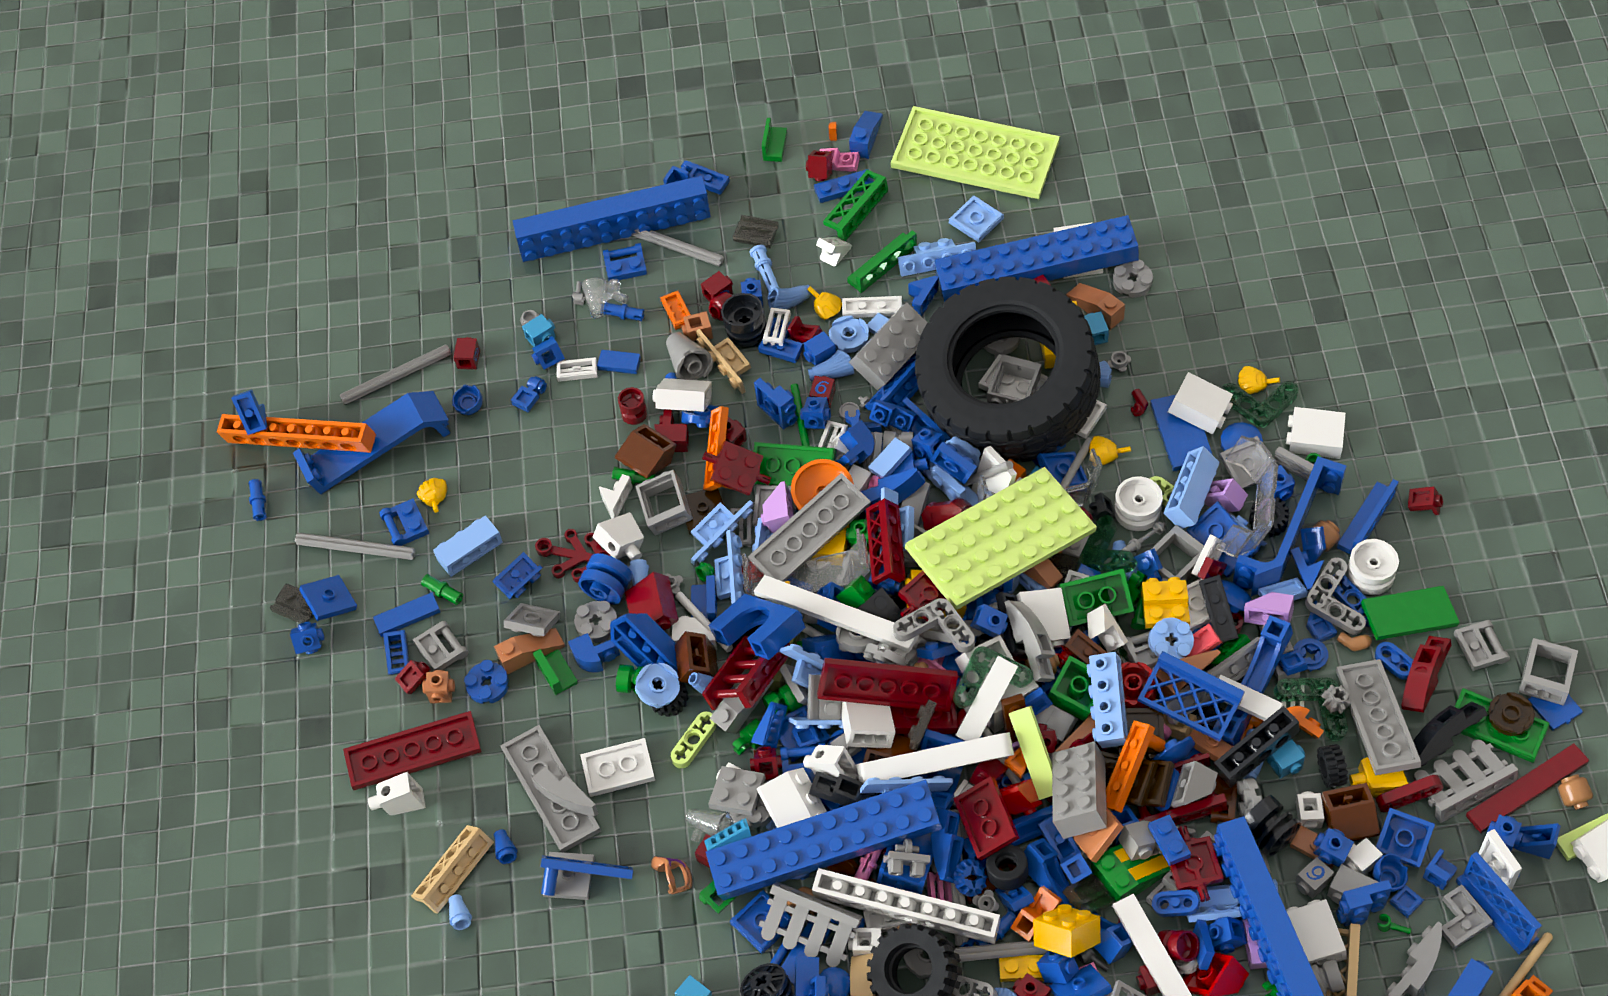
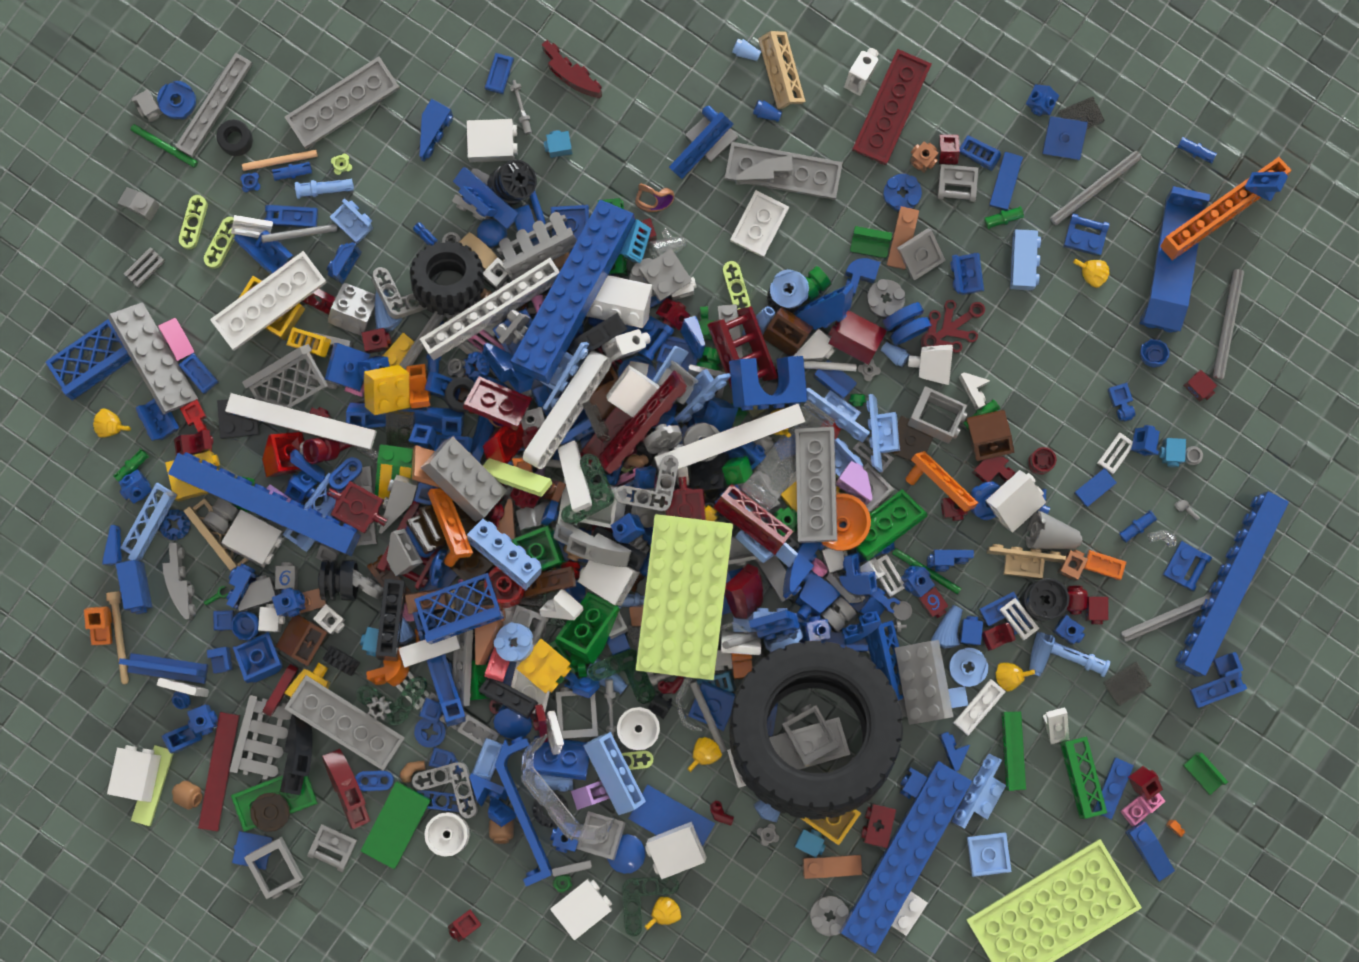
camera: 125 degrees right, 25 degrees up
clear piece [581,278,611,319] -> none
dark red plate [702,441,771,496] -> none
light blue tile [868,438,912,478] -> none
blue plate [1148,814,1191,866] -> none
lavender slope [1244,592,1294,625] -> none
blue fence [1337,479,1399,555] -> none
light grey plate [1442,885,1493,949] -> none

